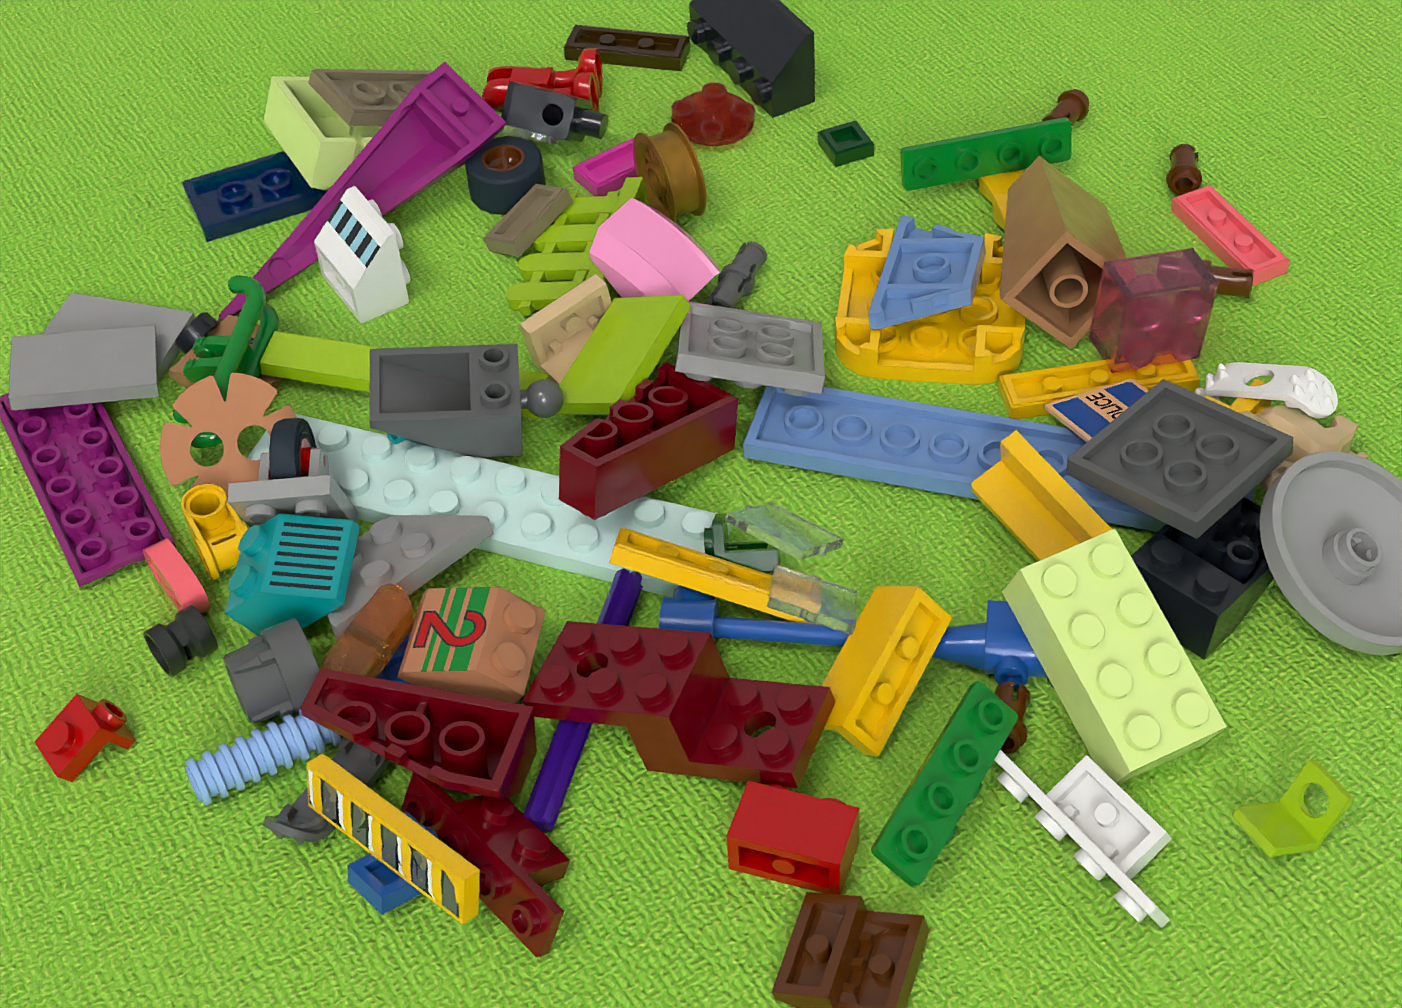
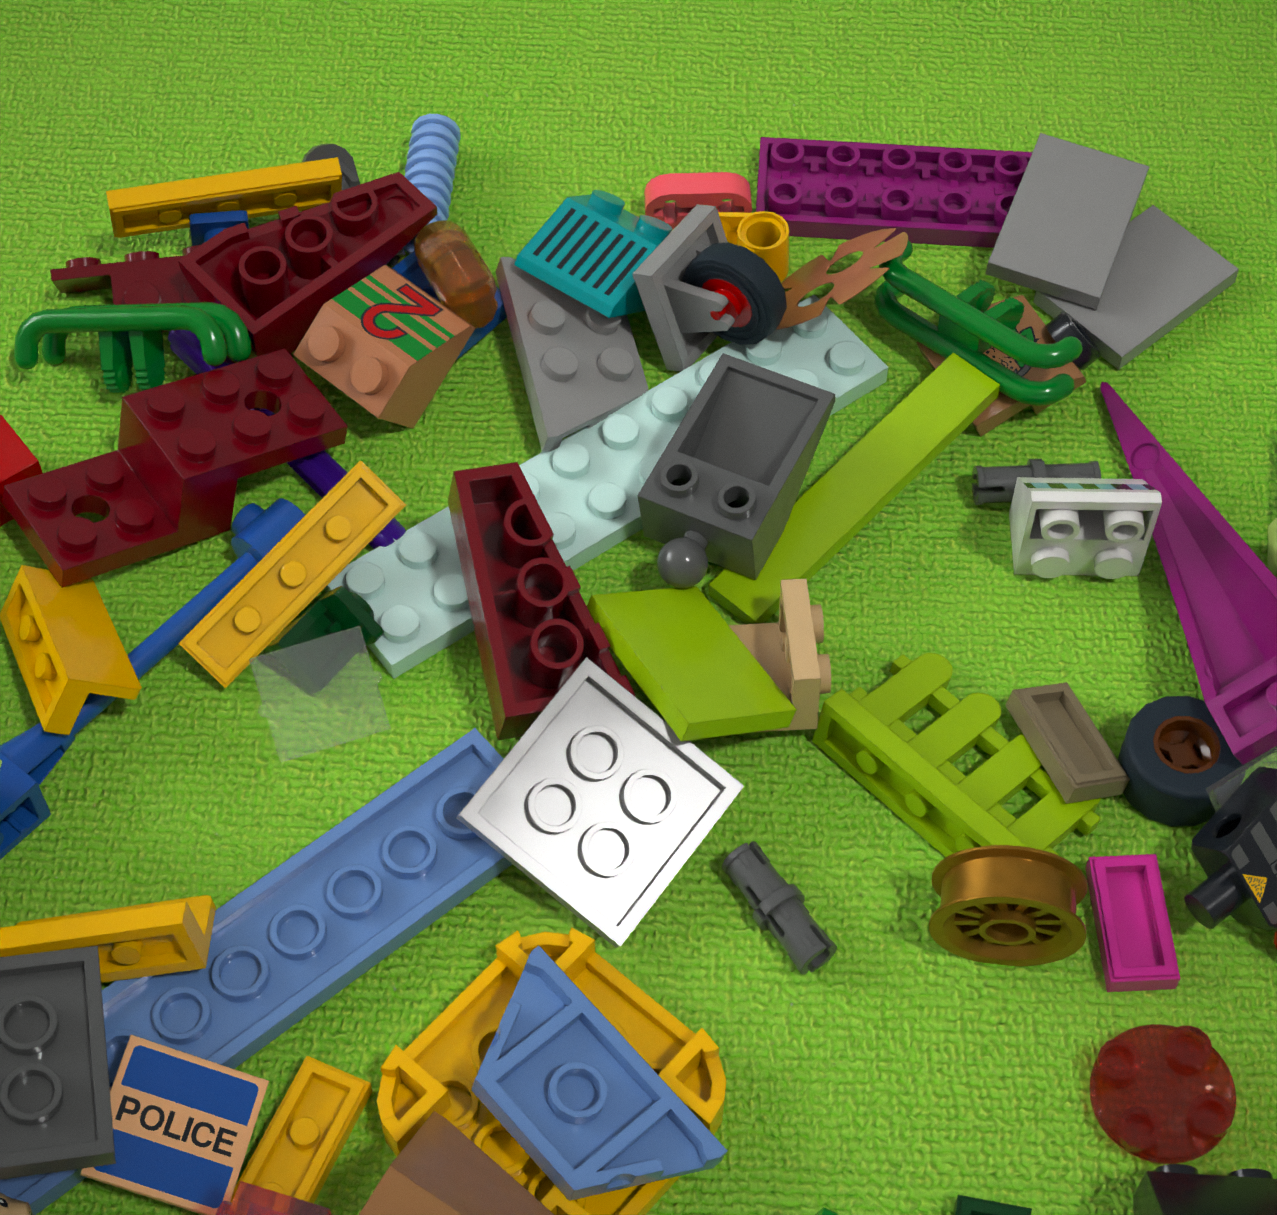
camera: 120 degrees right, 10 degrees up
red bracket [34,694,136,782] -> none
pearl dark grey wheel [143,605,218,677] -> none
dark grey piece [223,618,319,723] -> none
bright pink slope [589,198,720,301] -> none
clear piece [767,564,857,635] -> none
none -> green piece [14,302,251,393]
none -> dark grey pin [972,459,1101,505]

